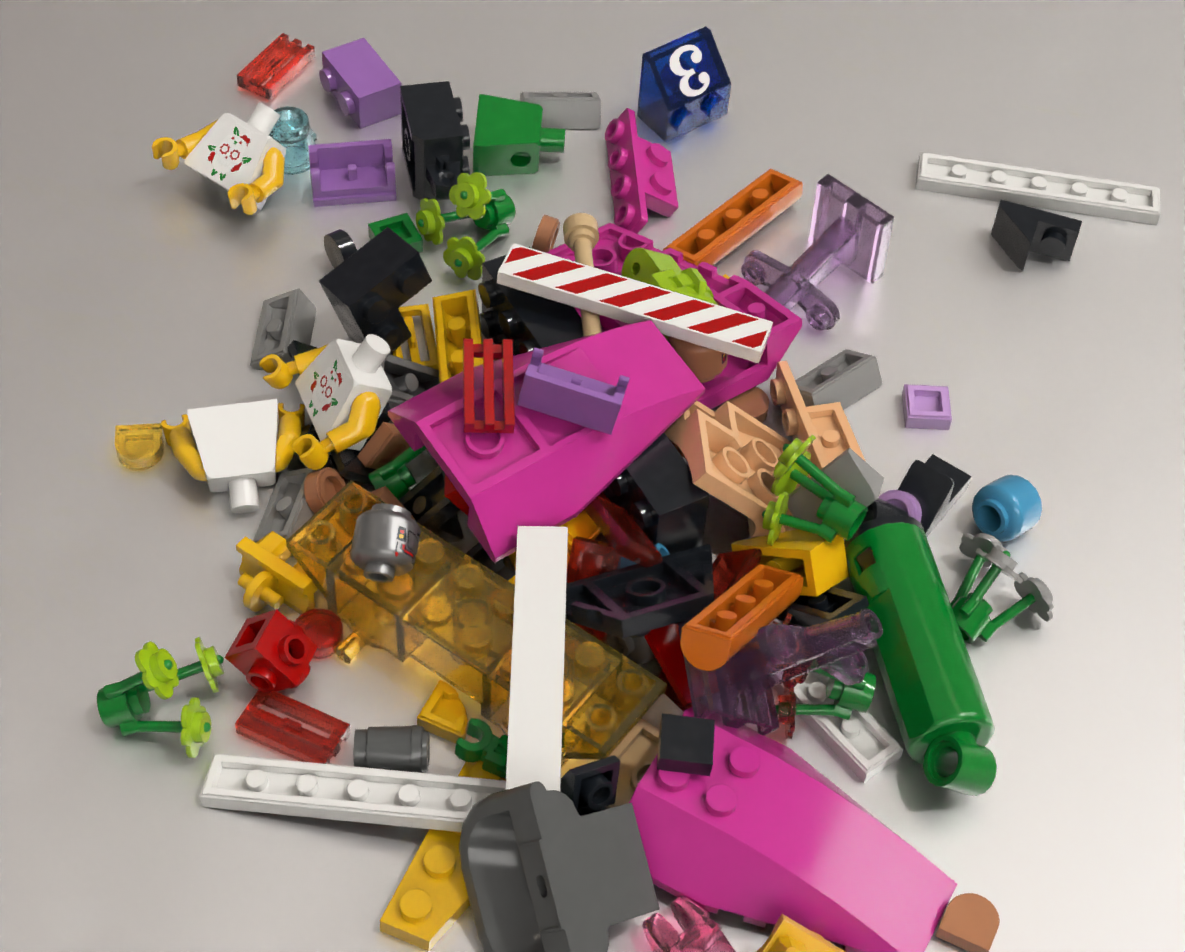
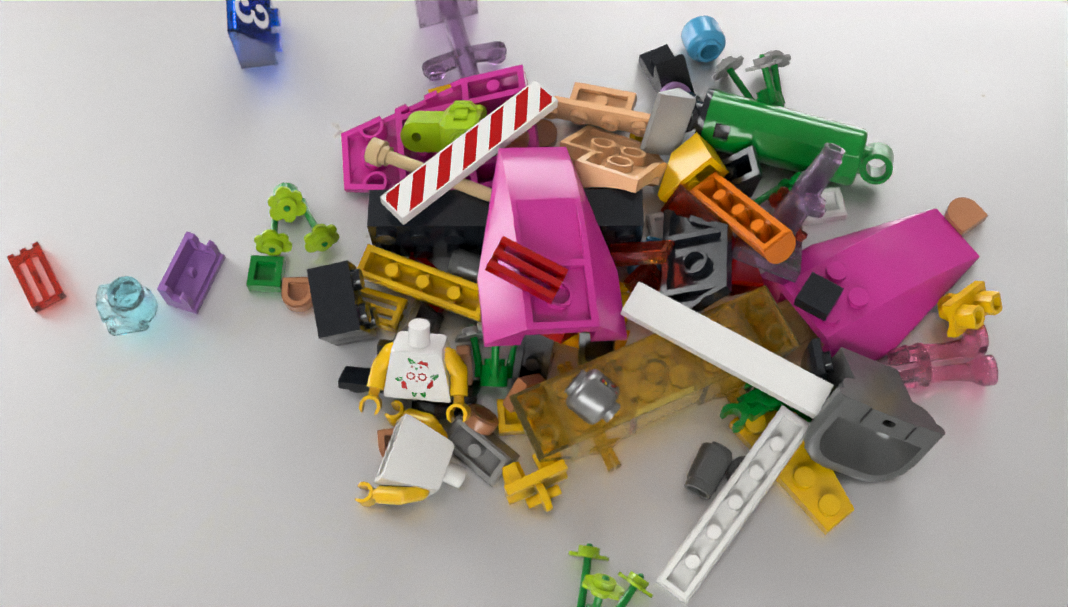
camera: 55 degrees left, 15 degrees up
clear yellow tile [115,423,164,470] -> none
torso [152,102,286,215] -> none
red brick [225,609,318,694] -> none
clear red tile [235,690,351,764] -> none
light grey slope [250,289,316,370] -> none
clear red tile [295,608,343,659] -> none
medium lavender brick [319,38,402,129] -> none
black tile [324,229,357,268] -> none
black hinge [400,81,470,201] -> none
yellow tile [417,680,468,744] -> none
green torso [473,94,566,176] -> none
medium lavender hinge [517,348,630,435] -> none
light grey slope [520,92,601,129] -> none
nougat tile [532,215,560,253] -> none
dark pink bracket [605,108,678,234] -> none
orange brick [663,169,803,266] -> none
green plant [762,434,868,545] -> none
light grey slope [795,349,882,410] -> none
lavender tile [902,384,952,430] -> none

